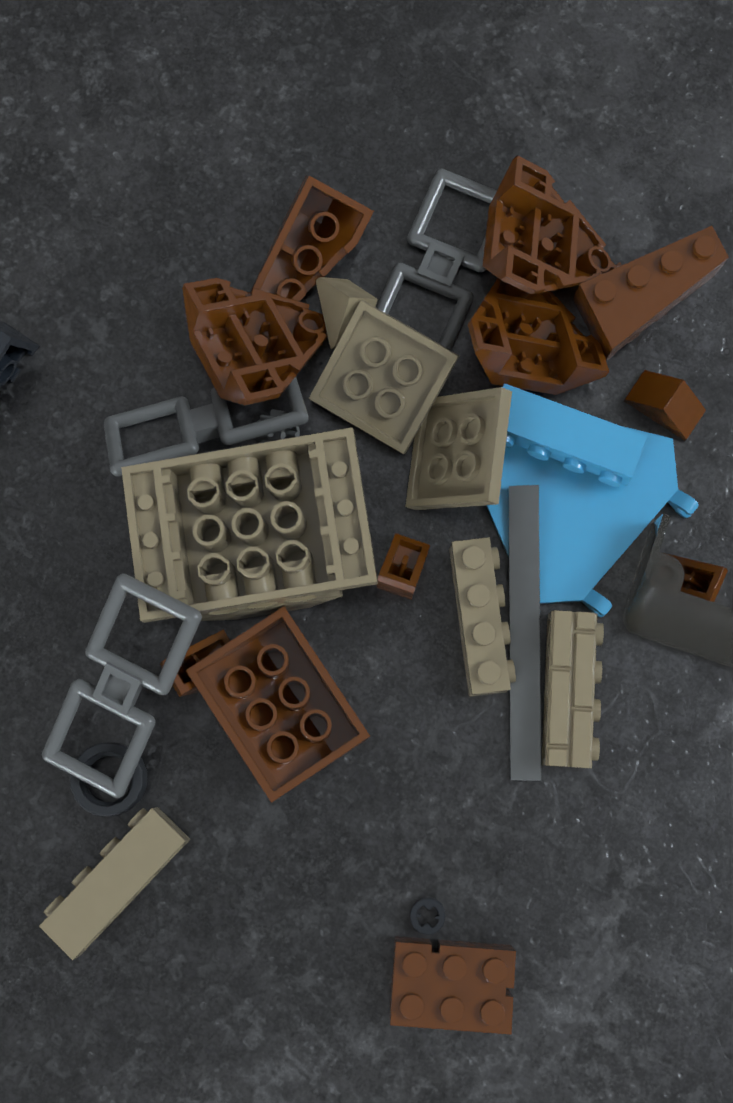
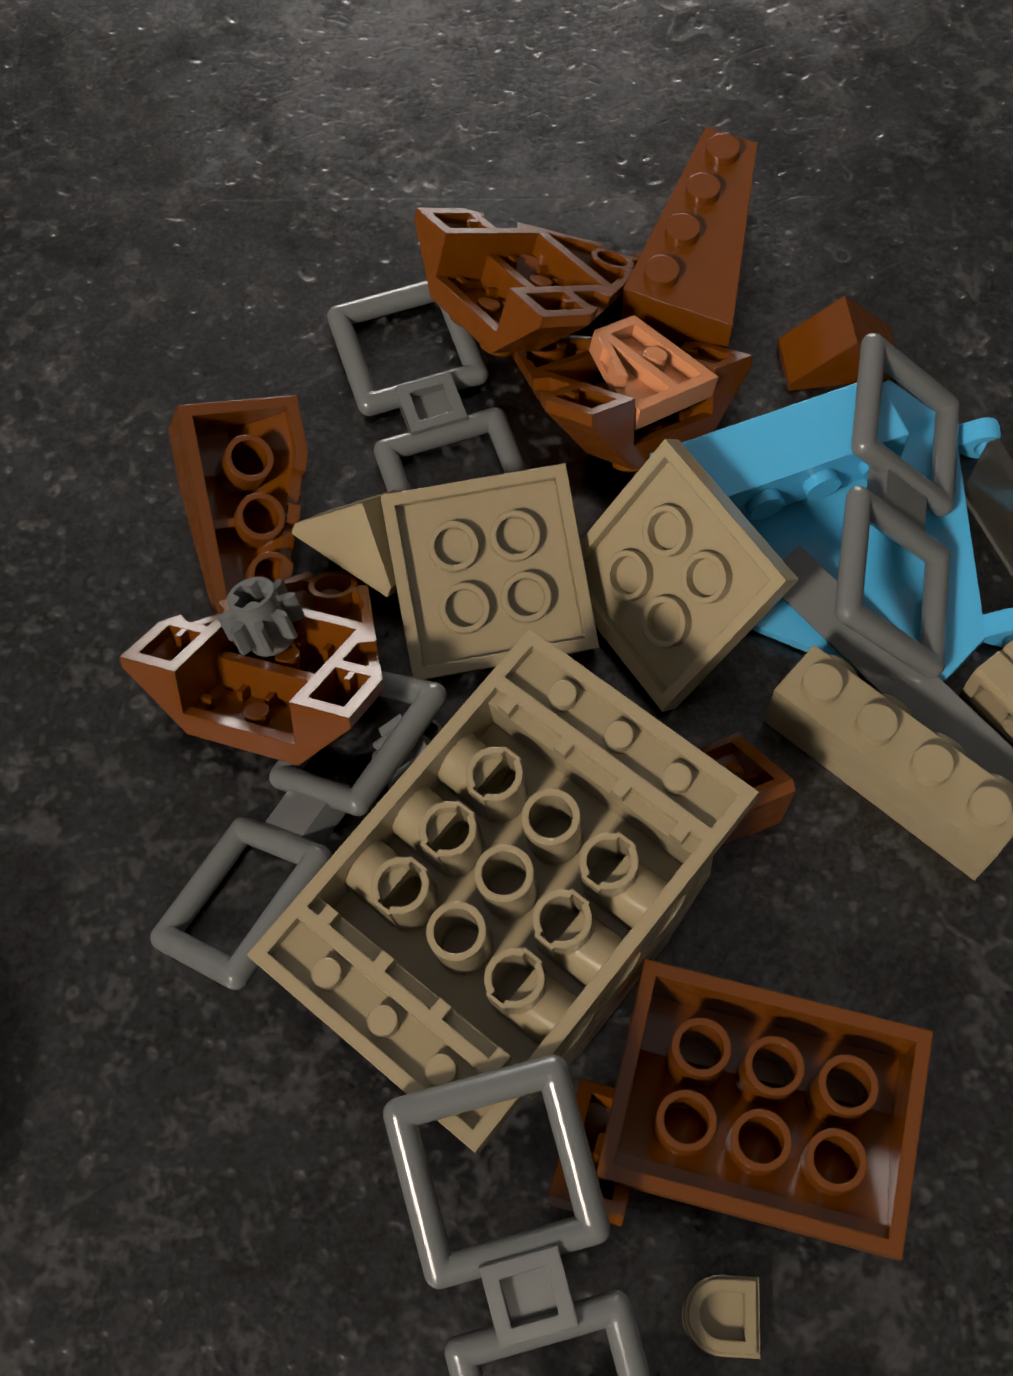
camera: 40 degrees left, 15 degrees down
none -> dark grey gear [218,577,305,657]
none -> nougat wing [589,315,719,431]
none -> dark tan tile [682,1275,760,1359]
none -> dark grey bar [835,333,960,679]

